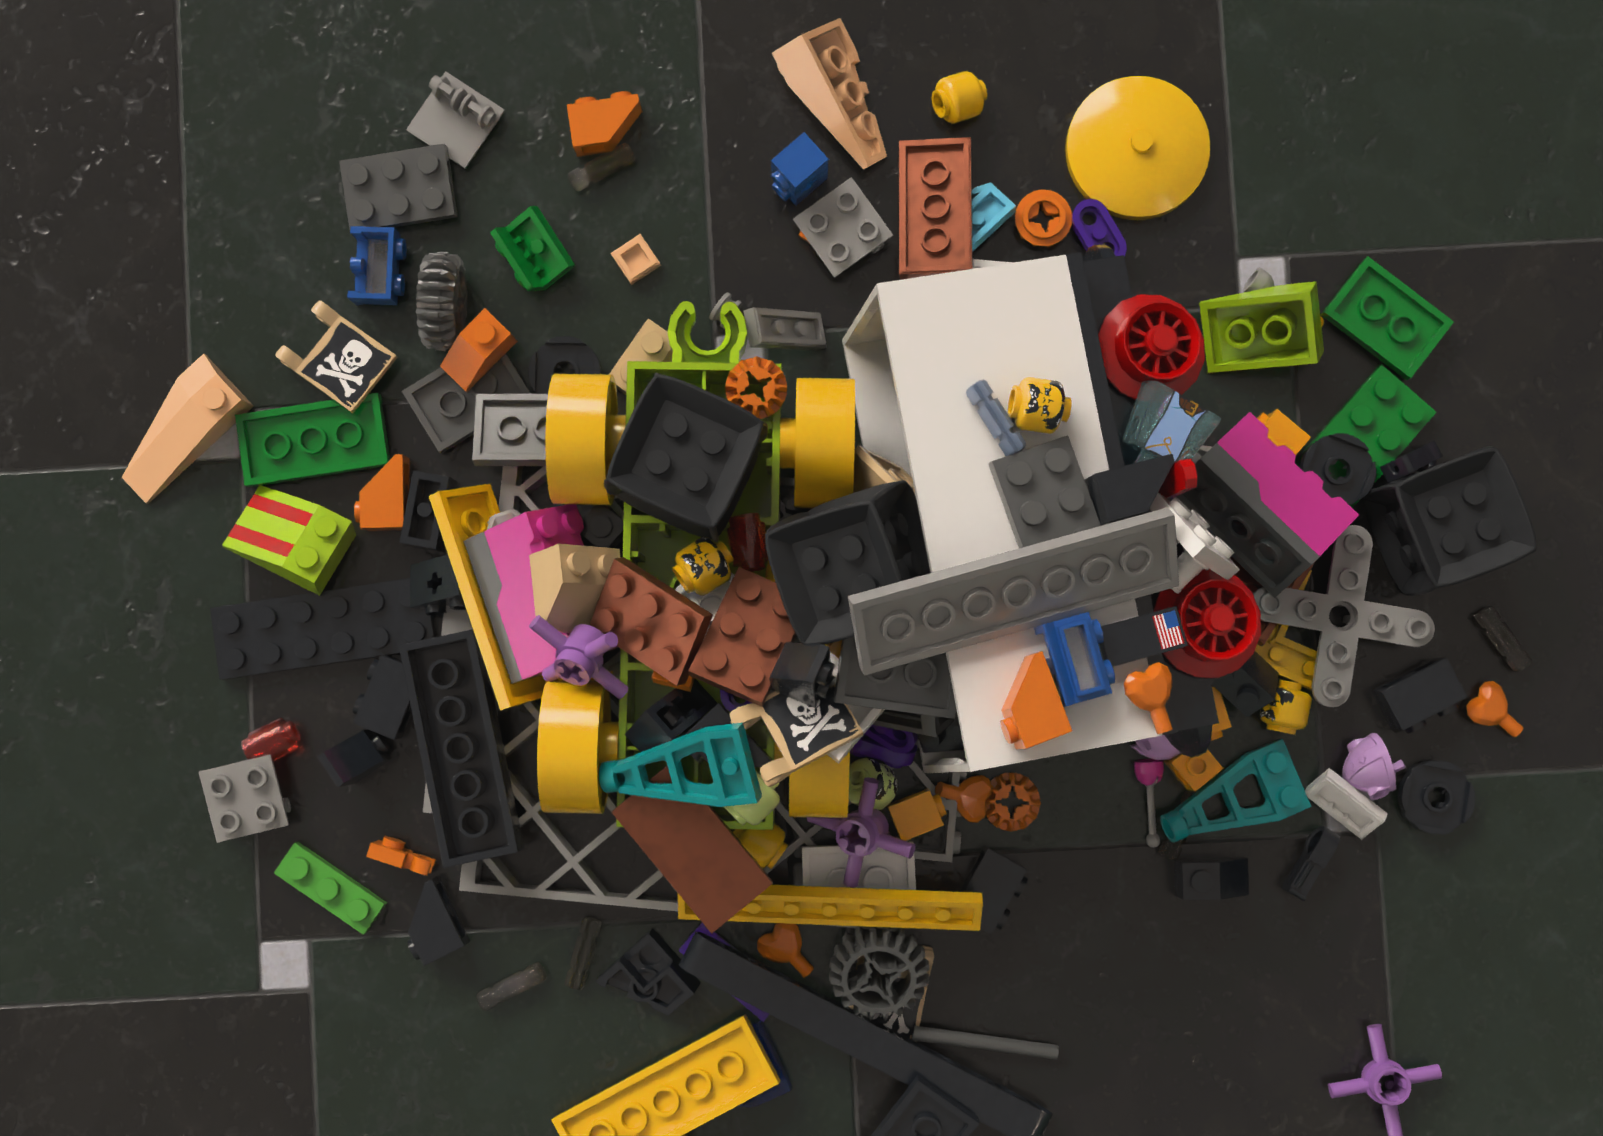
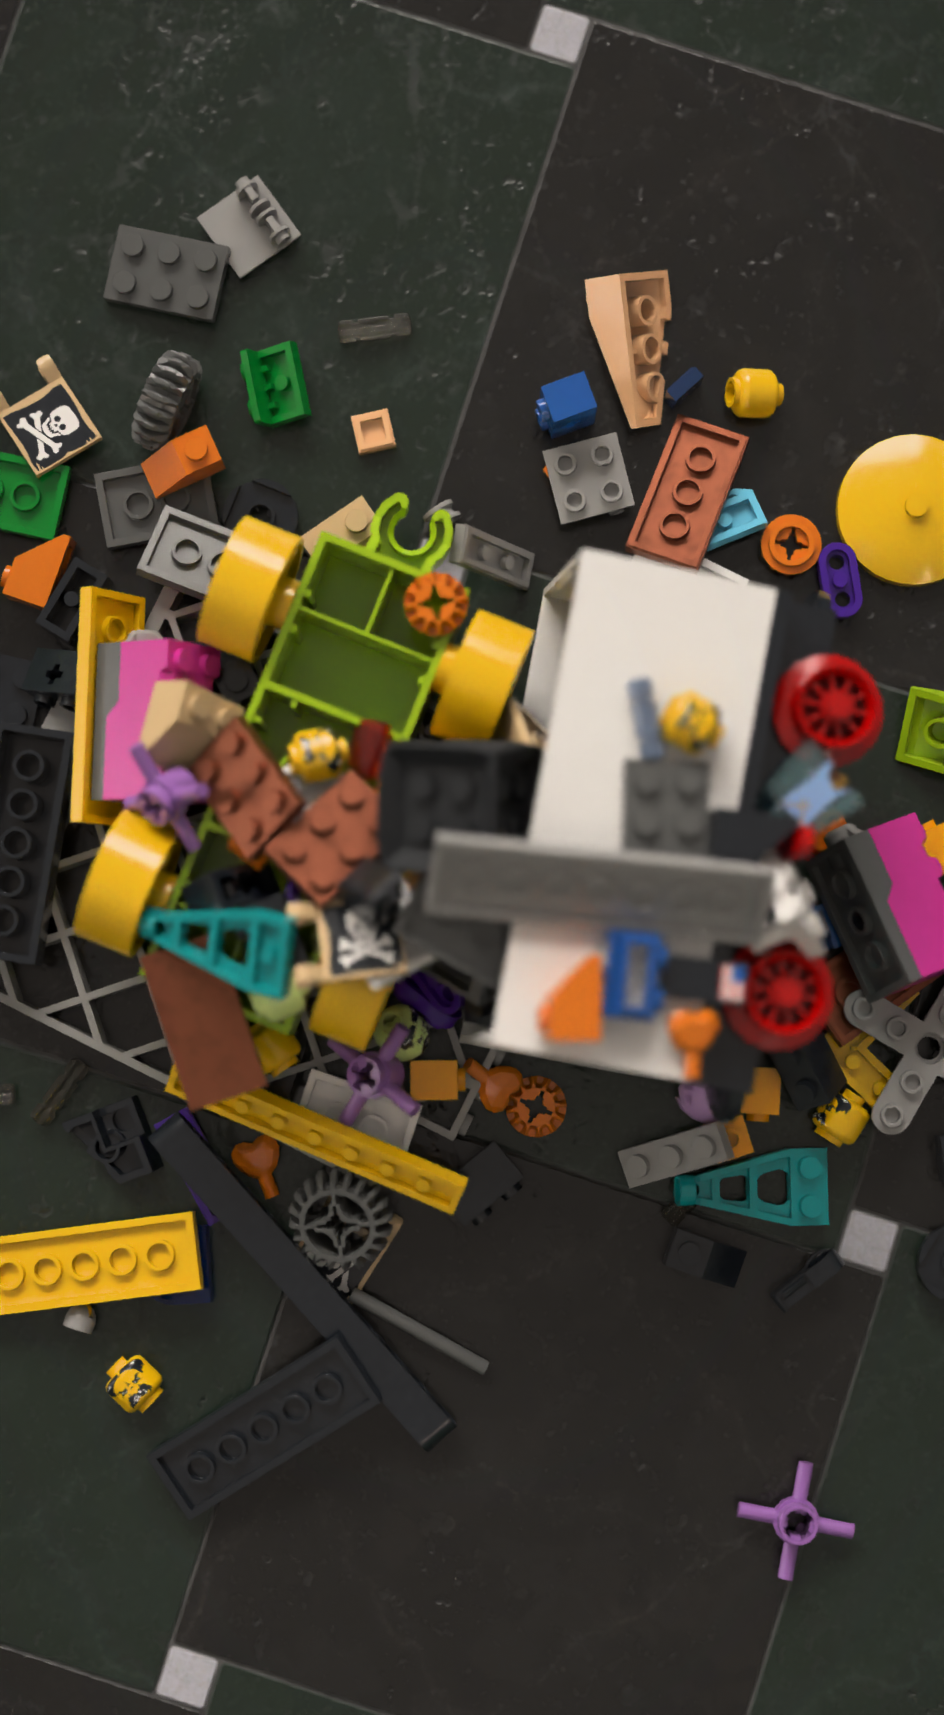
camera: 20 degrees right, 0 degrees up
blue window [347,226,407,305] -> none
orange slope [567,91,642,157] -> none
black piece [604,373,768,542] -> none
hinge [1134,758,1164,848] -> none
white plate [1305,768,1388,840] -> none
lavender helmet [1342,733,1406,800] -> none
none -> light grey plate [617,1121,735,1189]
none -> dark blue tile [664,367,704,410]

